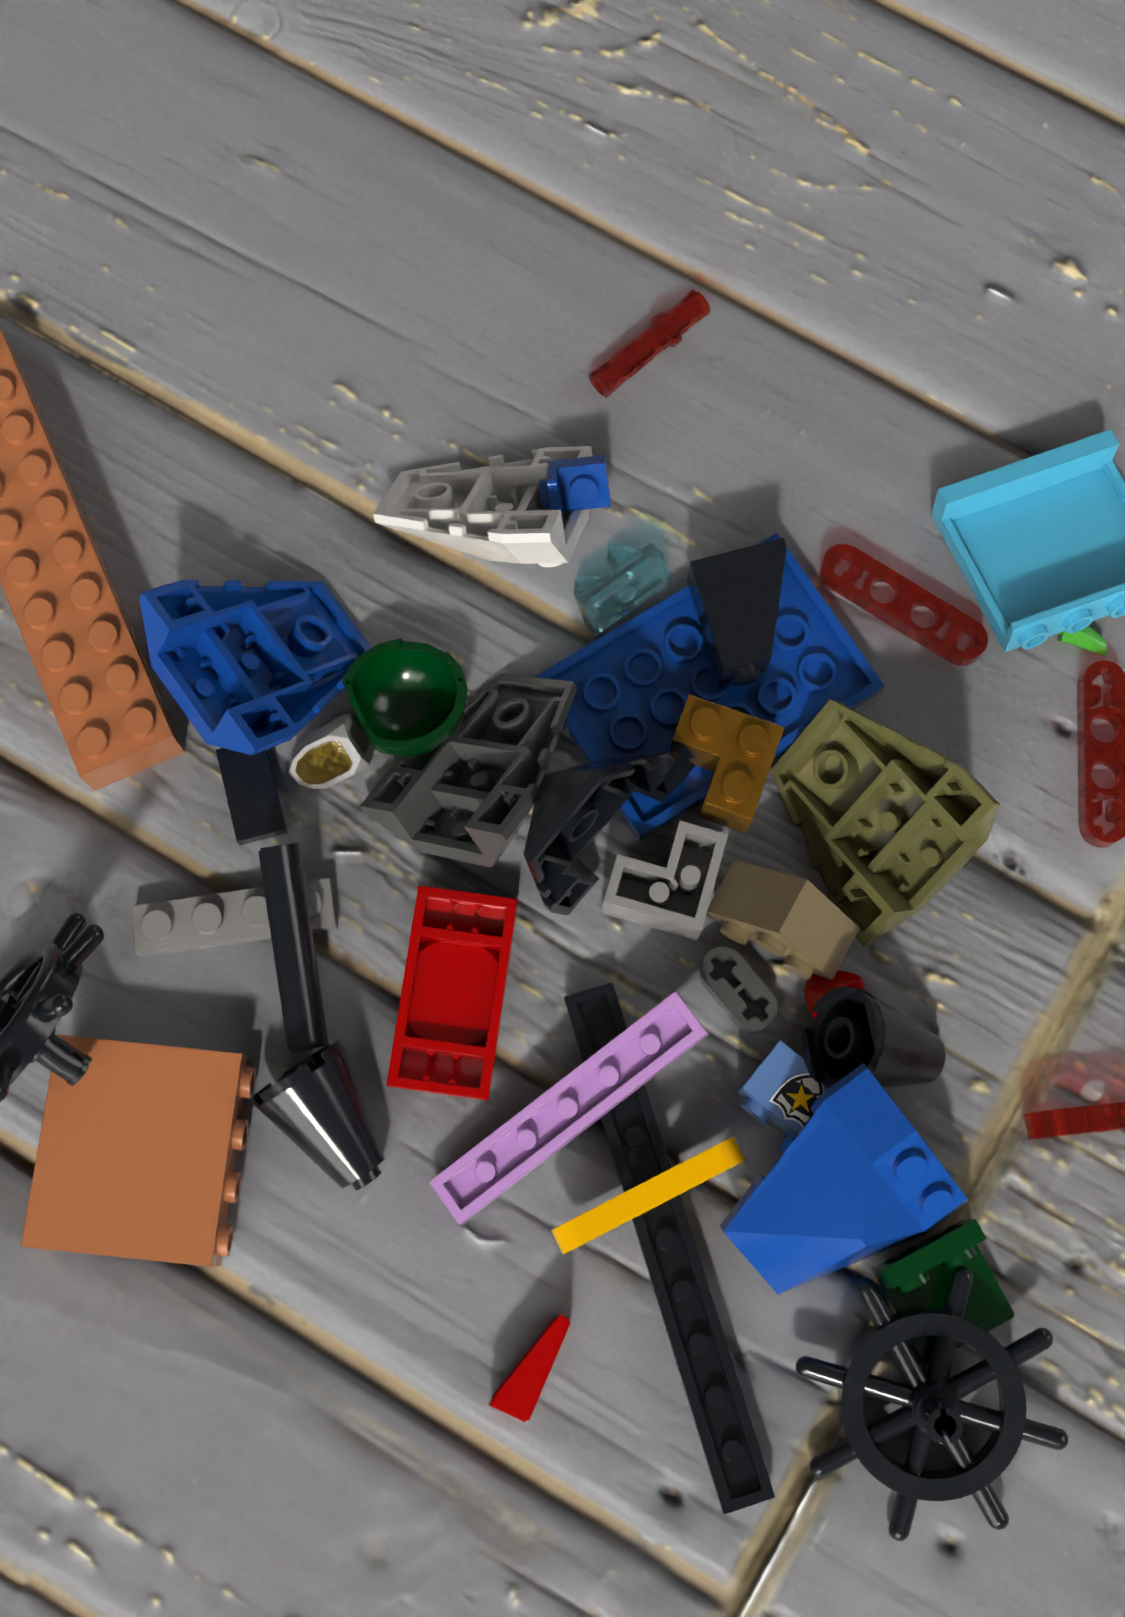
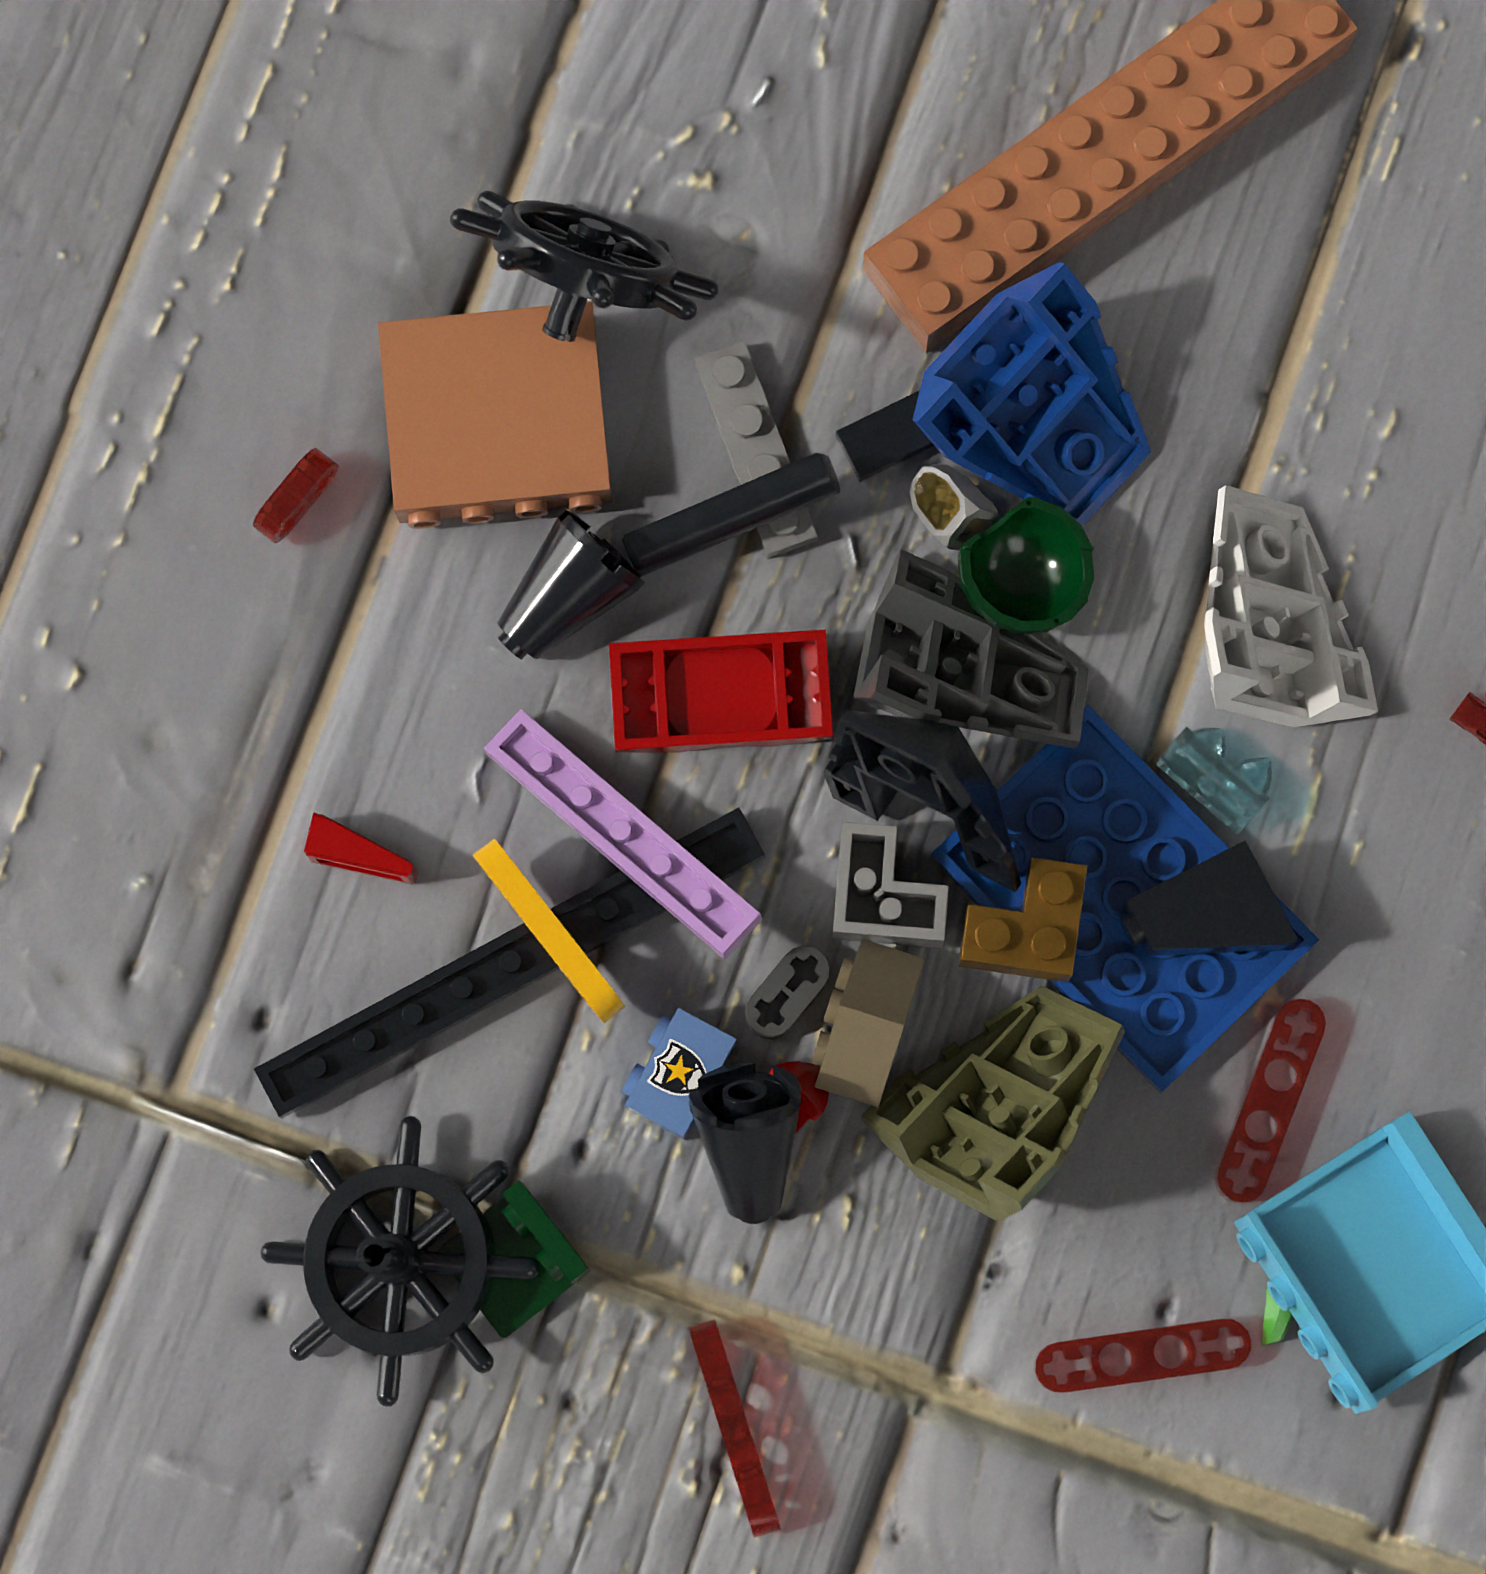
camera: 85 degrees right, 5 degrees up
blue bracket [539,455,611,521] -> none
blue wedge [720,1063,969,1295] -> none
none -> clear red beam [253,447,339,544]

